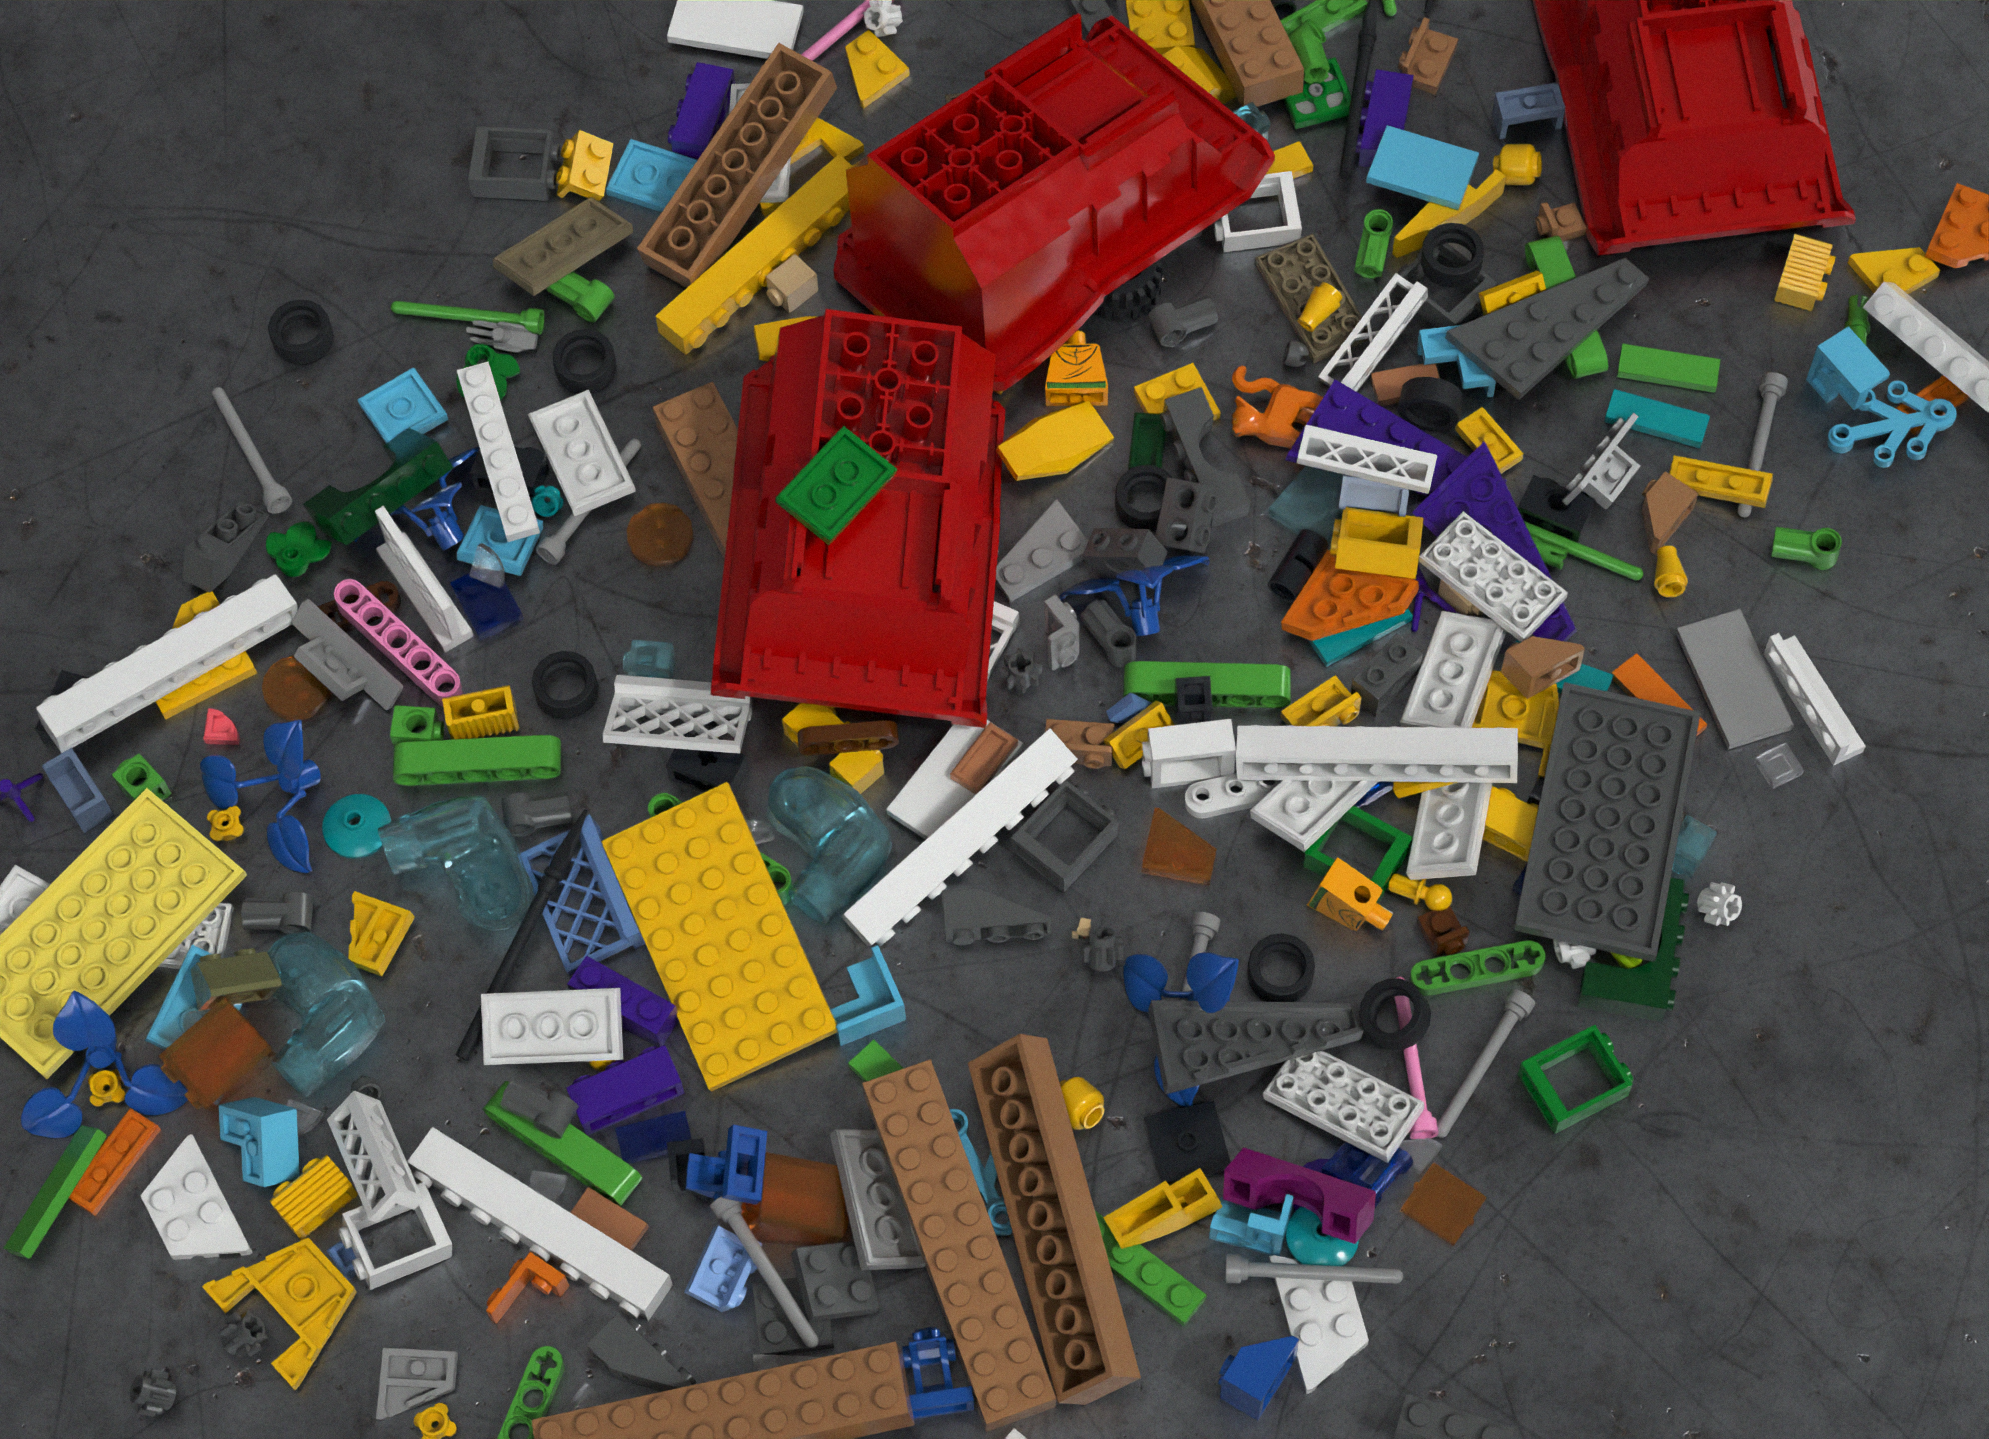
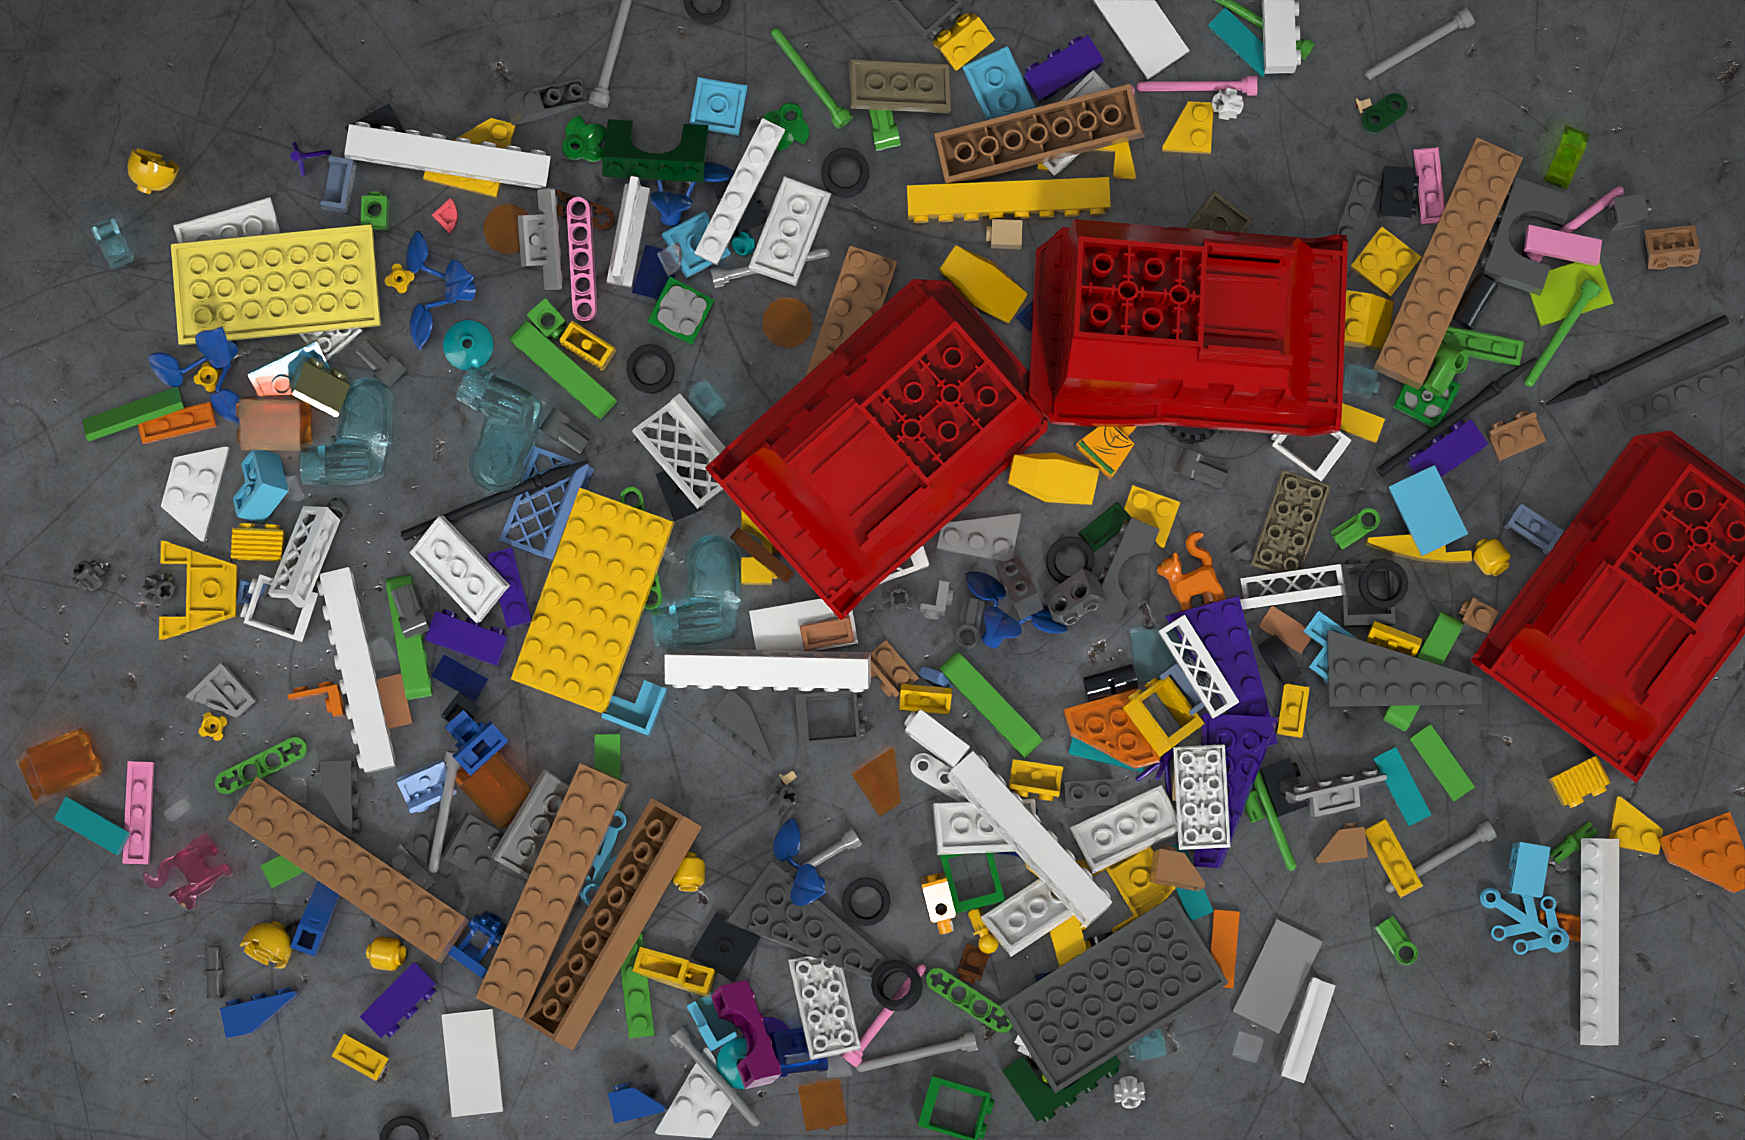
camera: 45 degrees right, 20 degrees up
yellow wing [348,891,415,977] -> none
light grey piece [466,320,538,353] -> none
green tile [775,426,897,545] -> none
black slope [1175,676,1213,725] -> none
yellow cone [1297,282,1343,332] -> none
yellow cone [1654,546,1688,597] -> none
none -> light grey piece [646,277,714,345]

